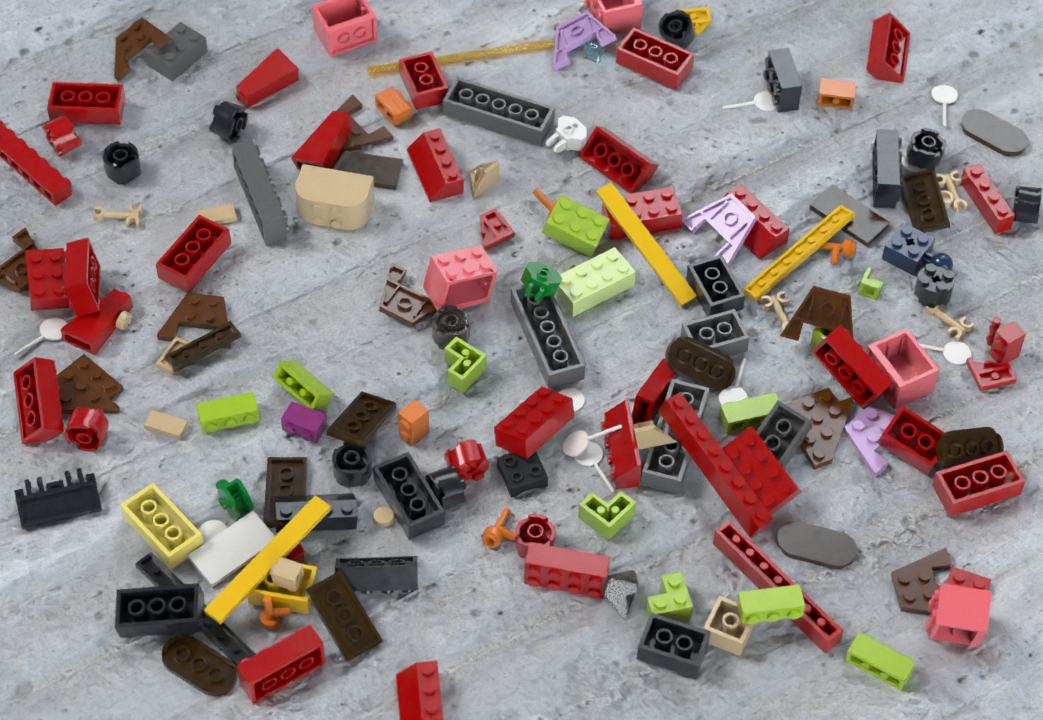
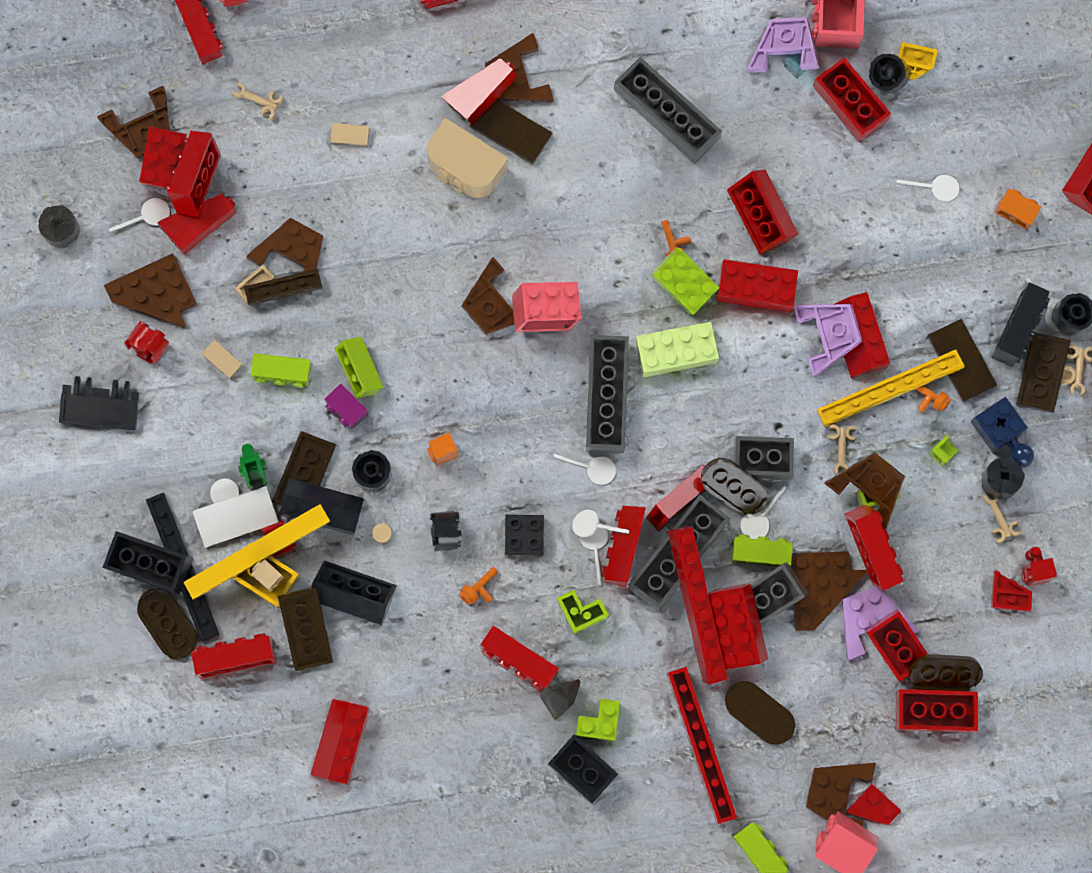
camera: 20 degrees right, 25 degrees up
red slope [13,357,64,444] -> none
black brick [102,141,141,185] -> none
tan tile [116,311,132,331] -> none
light yellow brick [120,483,204,570] -> none
red brick [156,215,231,293] -> none
black brick [209,101,248,141] -> none
dark grey brick [231,138,289,246] -> none
orange piece [260,595,291,630] -> none
dark brown tile [326,391,396,447] -> none
clear yellow piece [367,39,555,75] -> none
black brick [373,452,445,540] -> none
orange brick [375,86,413,127] -> none
red brick [399,51,449,110] -> none
red slope [407,128,464,203] -> none
clear smoke brick [432,306,470,350] -> none
lime brick [444,336,487,393] -> none
red brick [444,440,489,481] -> none
tan slope [467,161,500,199] -> none
wing [480,208,515,251] -> none
red brick [494,386,574,459] -> none
red brick [515,514,556,558] -> none
green hinge [521,262,563,302] -> none
white hinge [546,116,587,153] -> none
yellow tile [596,182,697,307] -> none
tan slope [634,420,677,449] -> none
black brick [686,254,745,316] -> none
tan brick [703,595,755,656] -> none
lime brick [737,585,805,625] -> none
brick [763,48,802,113] -> none
coral container [866,329,939,410] -> none
white piece [919,341,971,365] -> none

